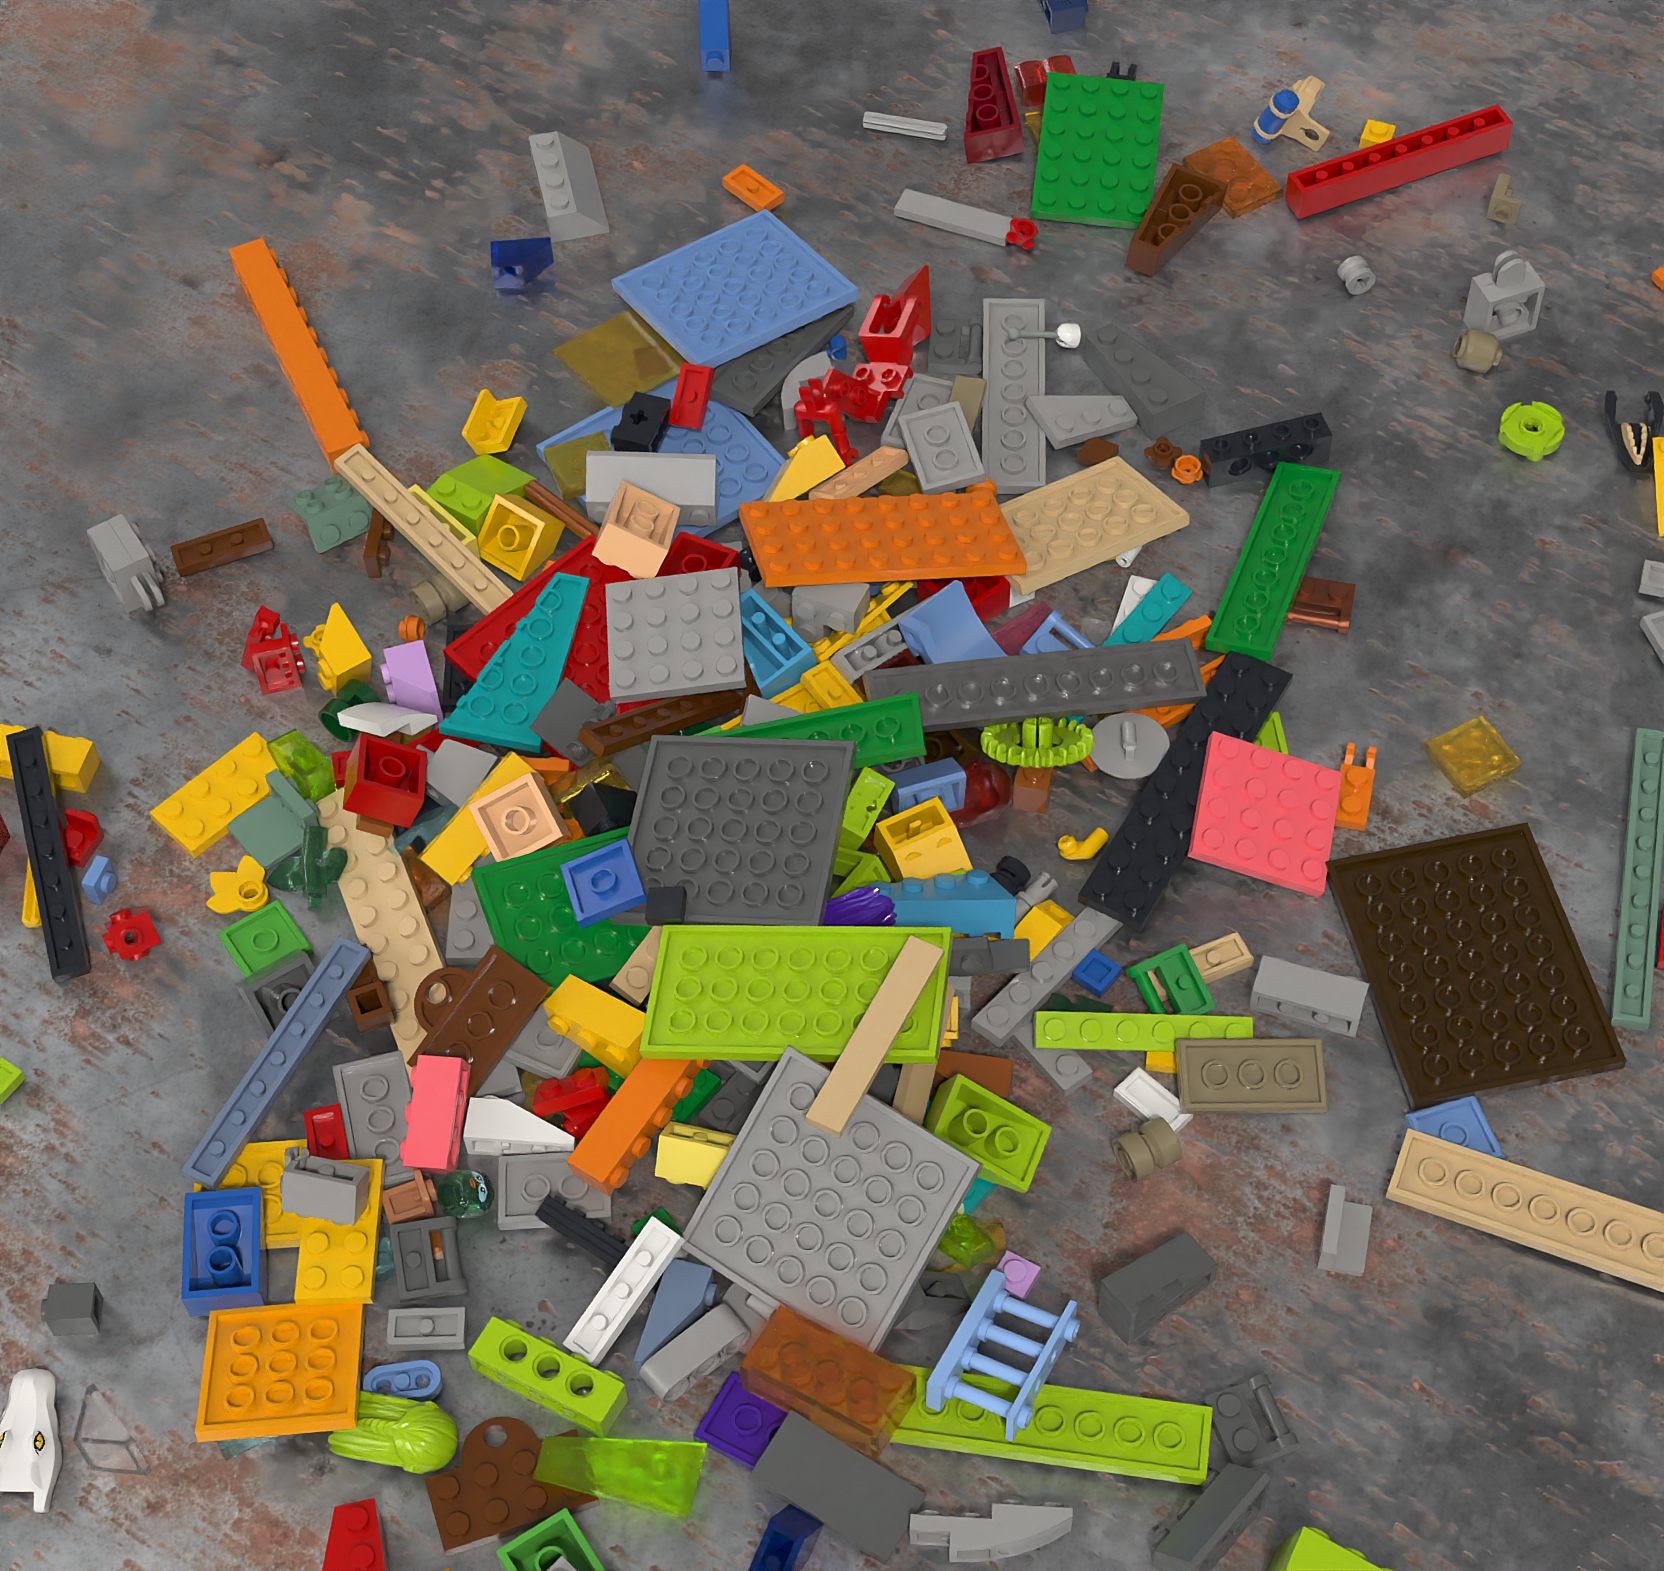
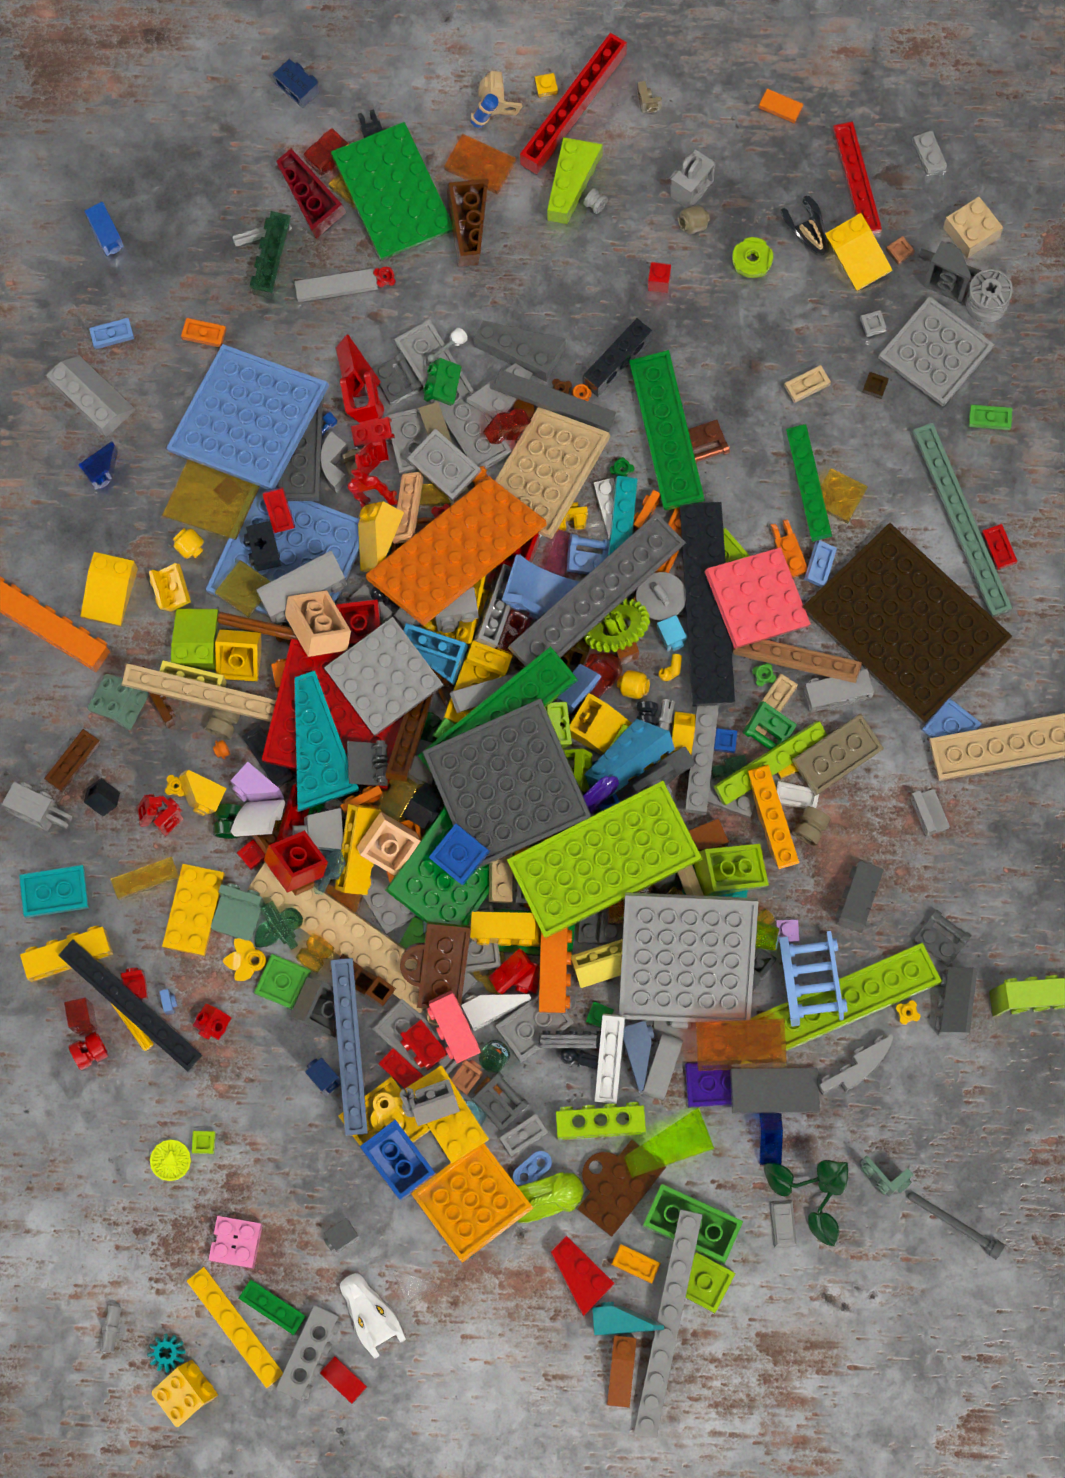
camera: 30 degrees left, 20 degrees up
clear neon green slope [266,729,337,803] -> none
black tile [645,886,687,925] -> none
tan tile [805,935,944,1138] -> none
none -> teal plate [19,865,89,918]
none -> yellow slope [81,552,138,627]
none -> black panel [84,778,120,816]
none -> medium blue plate [89,318,134,349]
none -> clear yellow plate [111,857,179,900]
none -> yellow head [173,528,204,559]
none -> clear green brick [249,211,291,299]
none -> clear yellow wheel [295,933,335,974]
none -> dark blue brick [305,1057,341,1097]
none -> yellow plate [370,1092,405,1131]
none -> red bracket [400,1020,448,1070]
none -> green bracket [423,358,462,406]
none -> clear red brick [483,409,531,444]
none -> dark grey tile [493,369,616,432]
none -> lime wedge [547,137,603,224]
none -> yellow hips [556,502,588,532]
none -> black axle [560,1048,599,1069]
none -> green plate [610,457,635,477]
none -> yellow head [617,670,650,699]
none -> red brick [648,262,671,293]
none -> medium azure brick [657,615,687,651]
none -> medium nougat tile [733,640,862,683]
none -> light orange slope [748,765,799,869]
none -> bright green plate [752,663,776,687]
none -> tan plate [784,365,831,403]
none -> green plate [786,424,833,542]
none -> medium blue plate [804,540,837,588]
none -> dark brown plate [862,372,889,399]
none -> yellow plate [896,1000,921,1025]

